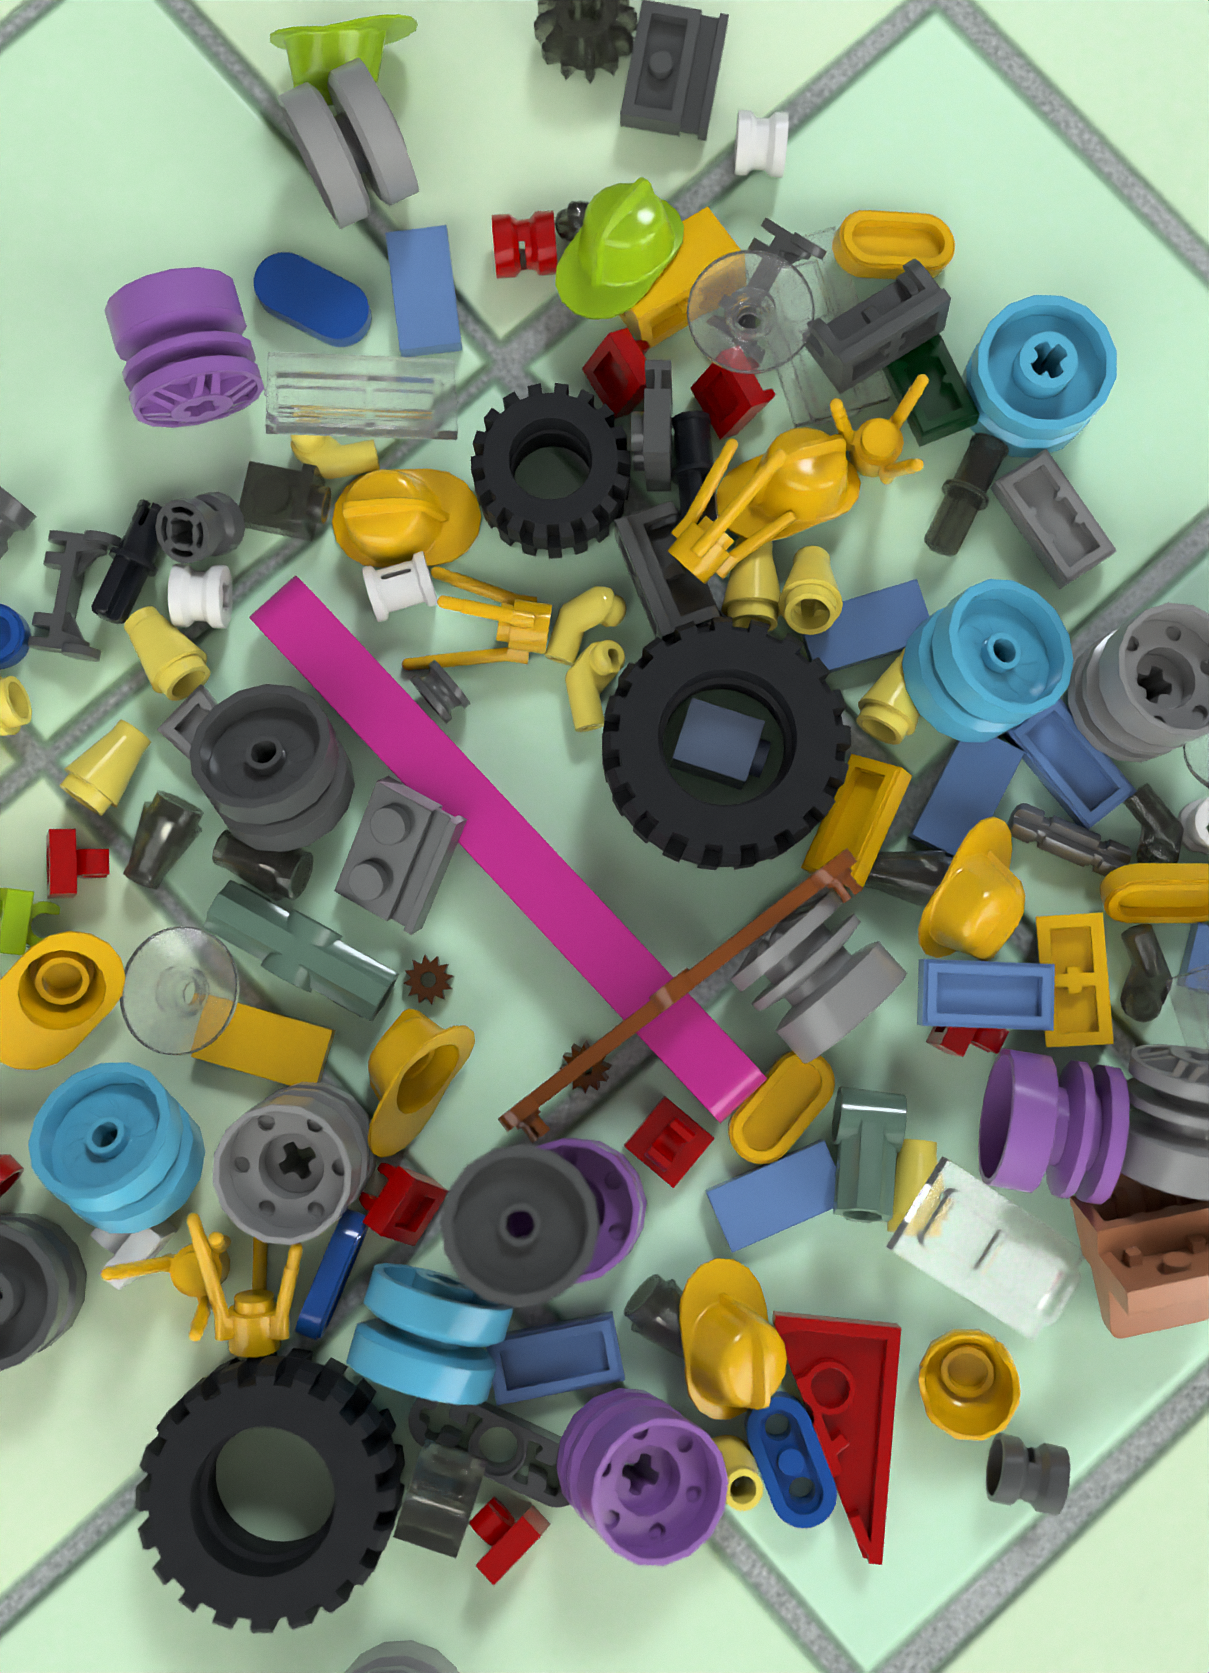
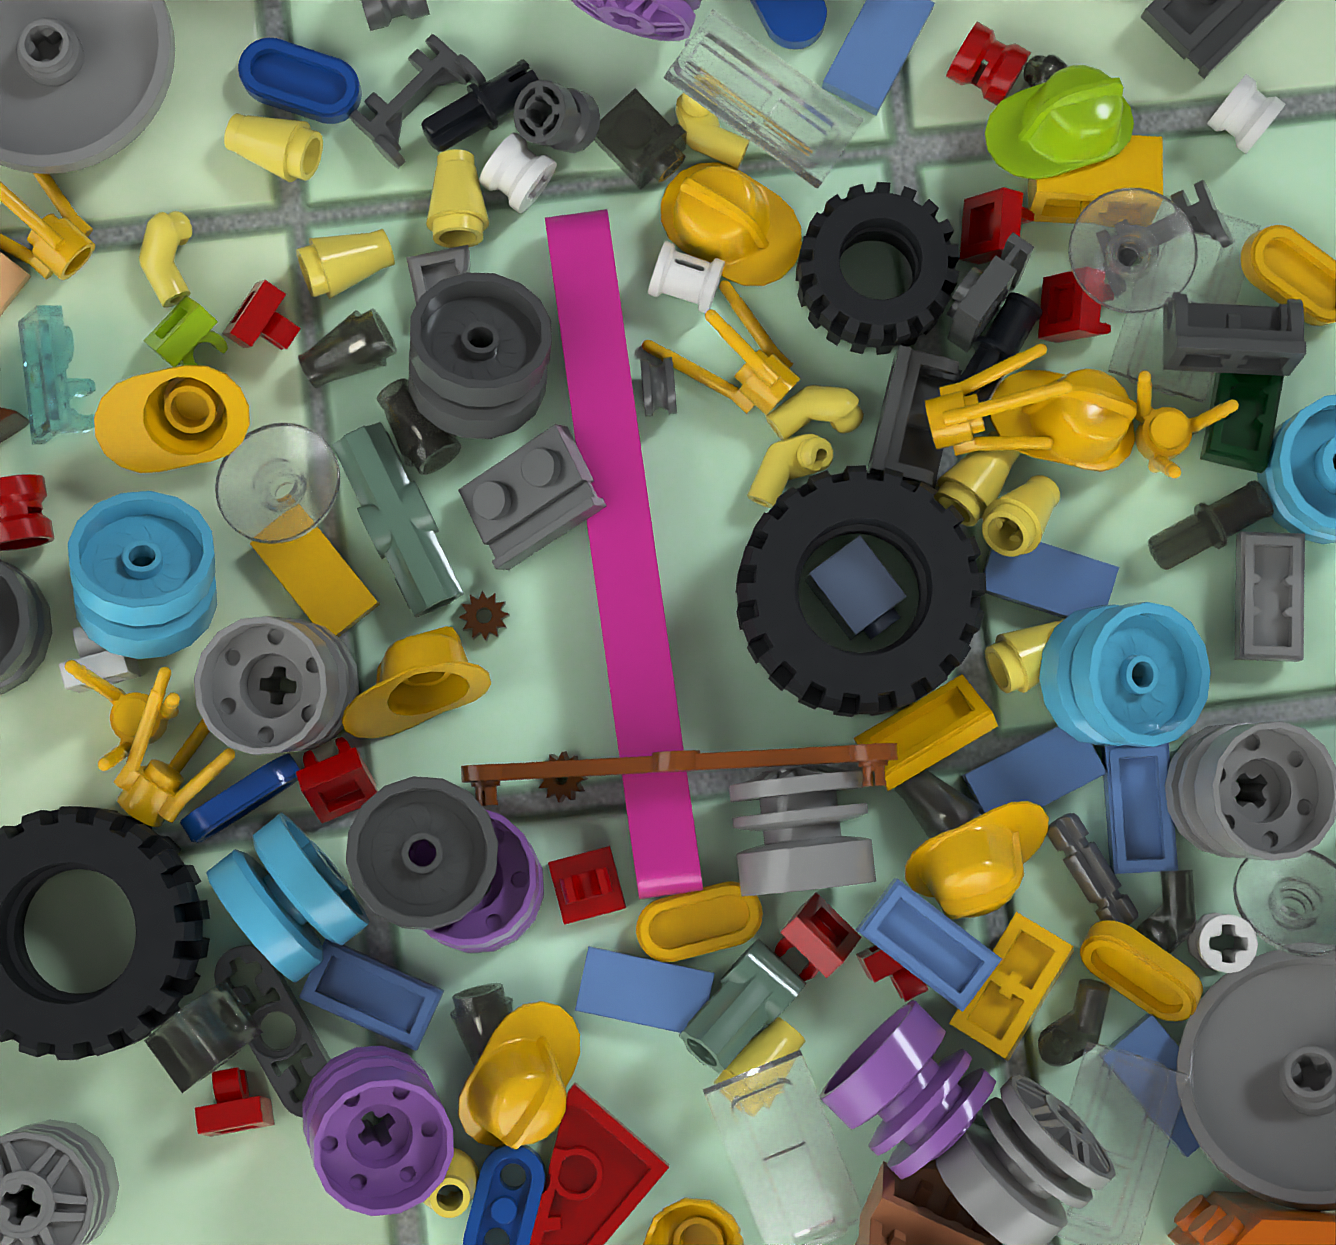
camera: 30 degrees right, 0 degrees up
none -> red tile [774,892,862,981]

